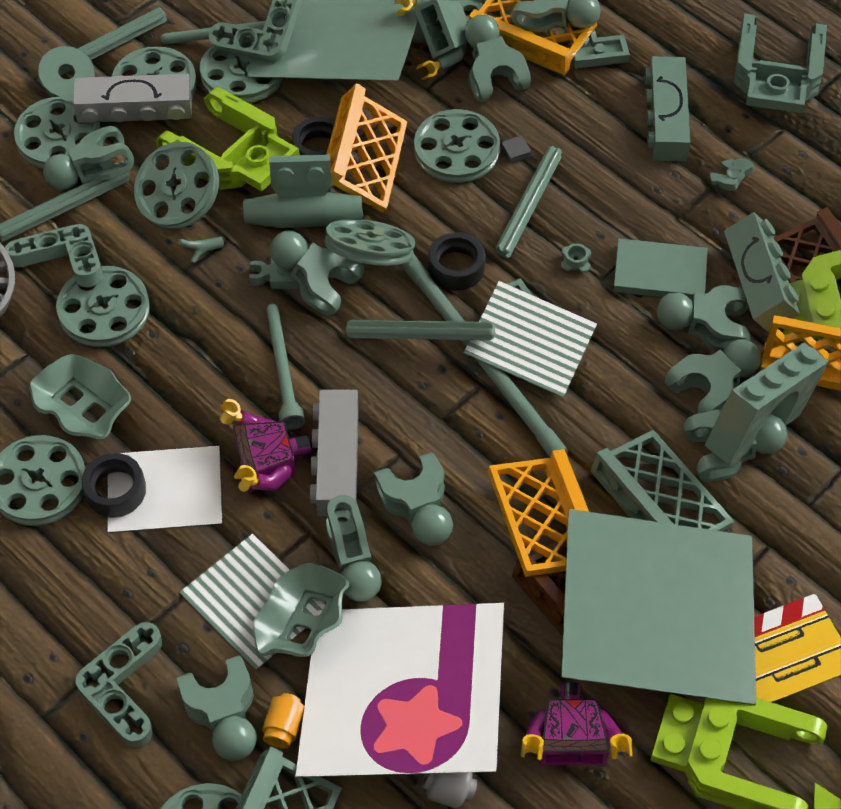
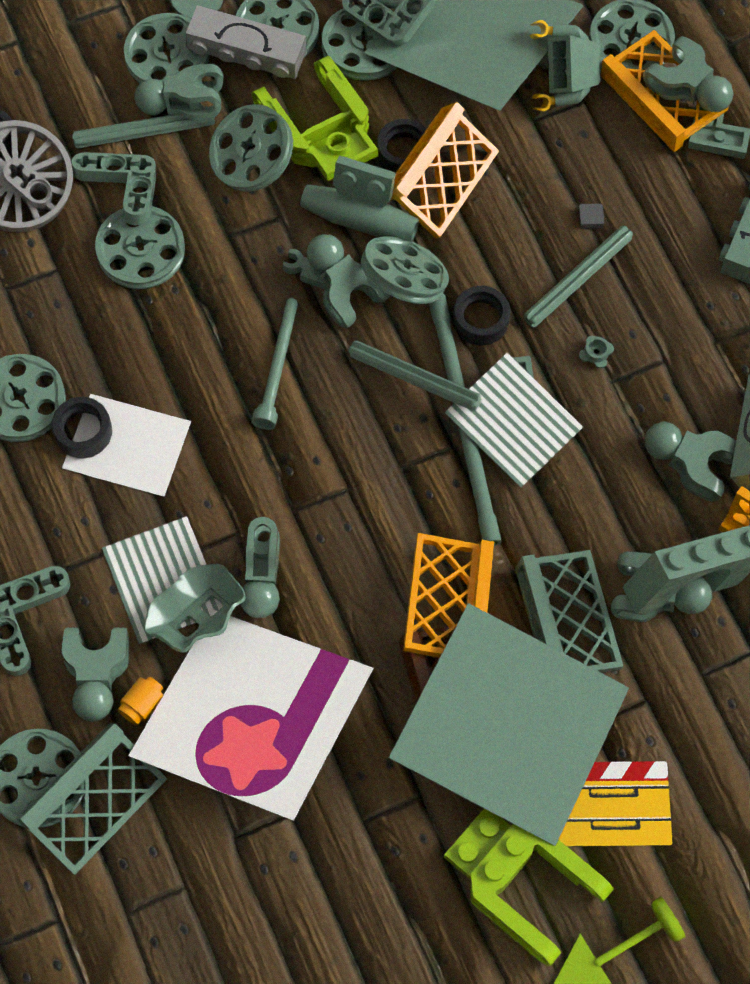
camera: 20 degrees right, 10 degrees up
sand green piece [29,354,131,439] -> none
sand green bar [178,236,224,263] -> none
torso [220,399,311,493] -> none
light grey brick [310,390,358,516] -> none
sand green piece [374,452,453,546] -> none
sand green wedge [414,109,500,183] -> none
light grey head [422,772,477,808] -> none
sand green piece [464,14,531,103] -> none
torso [520,682,632,765] -> none
sand green tile [613,238,708,300] -> none
sand green piece [665,339,761,414] -> none

